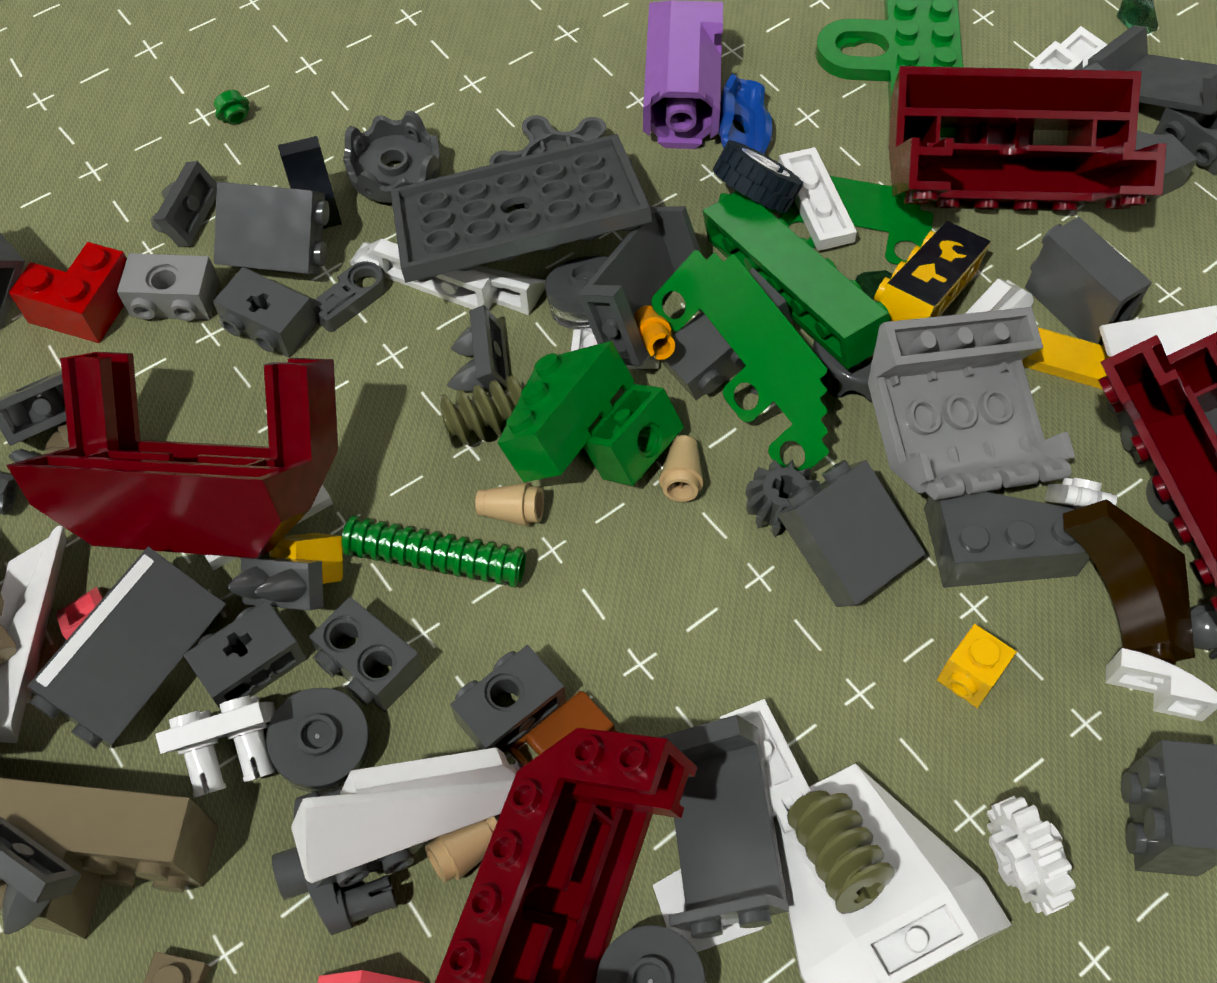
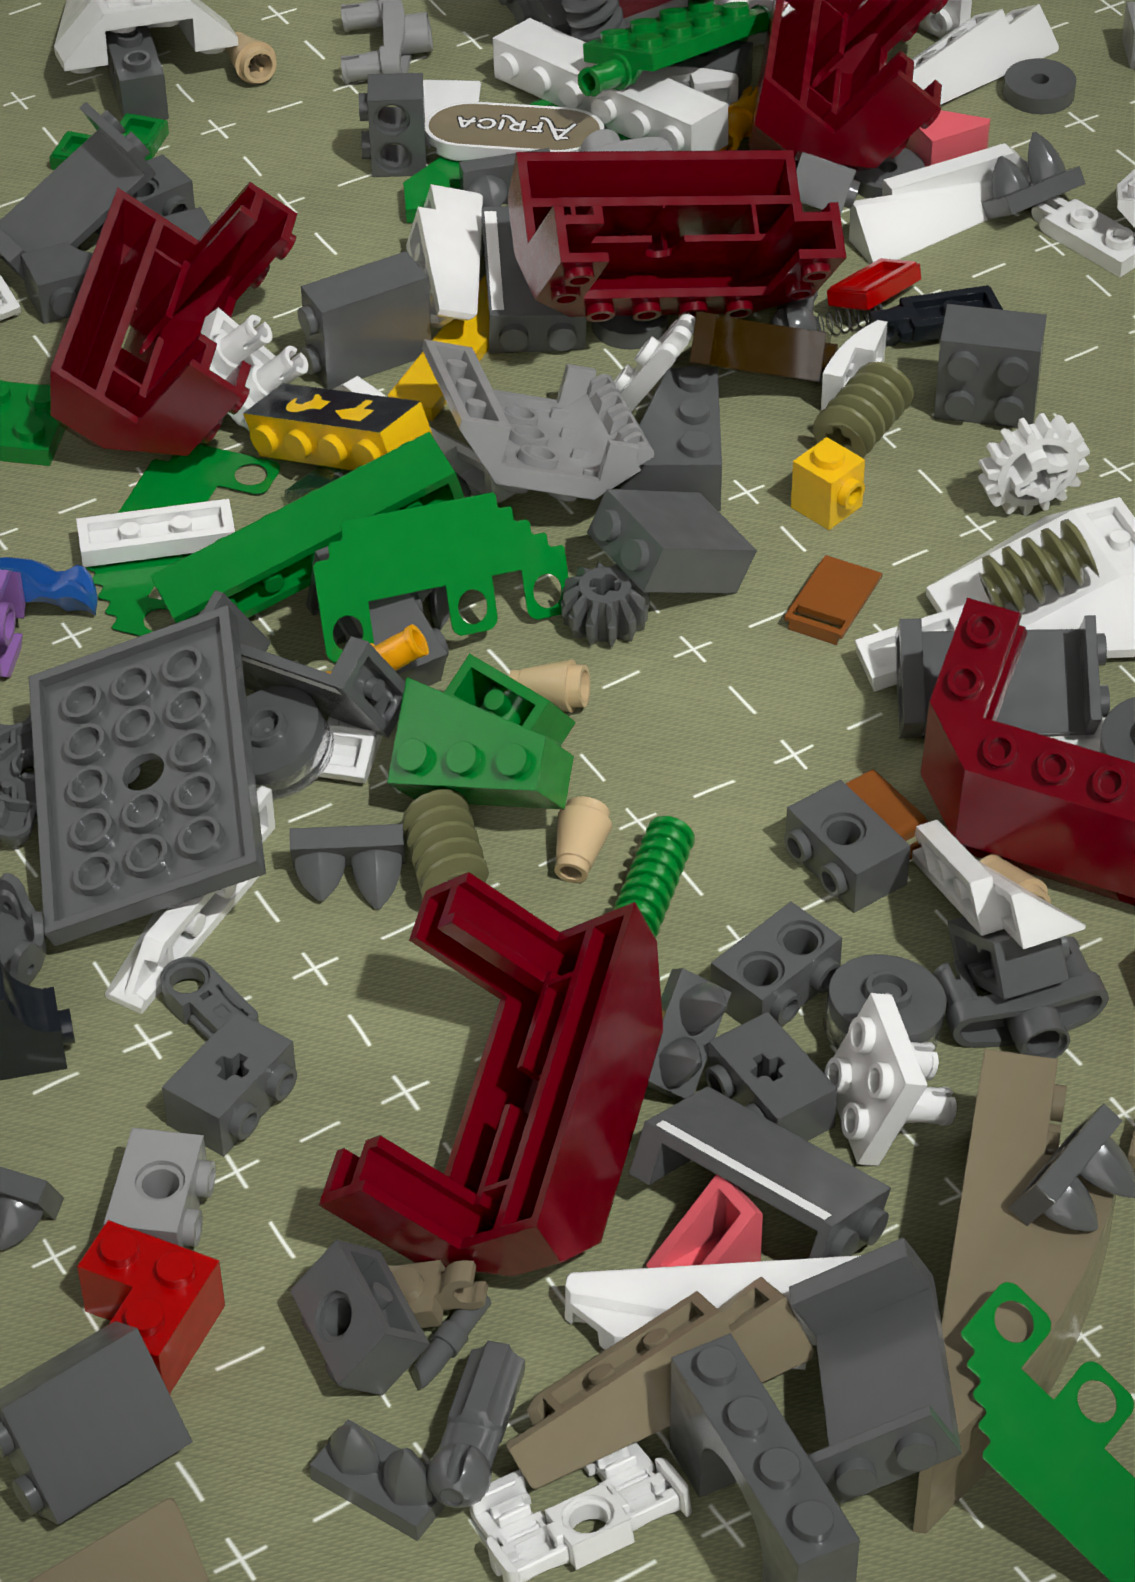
camera: 85 degrees left, 15 degrees down
dark grey brick [214,182,329,274] -> none
black wheel [712,140,804,213] -> none
none -> white plate [201,308,308,432]
none -> dark orange piece [784,555,883,645]
none -> olive piece [813,362,914,459]

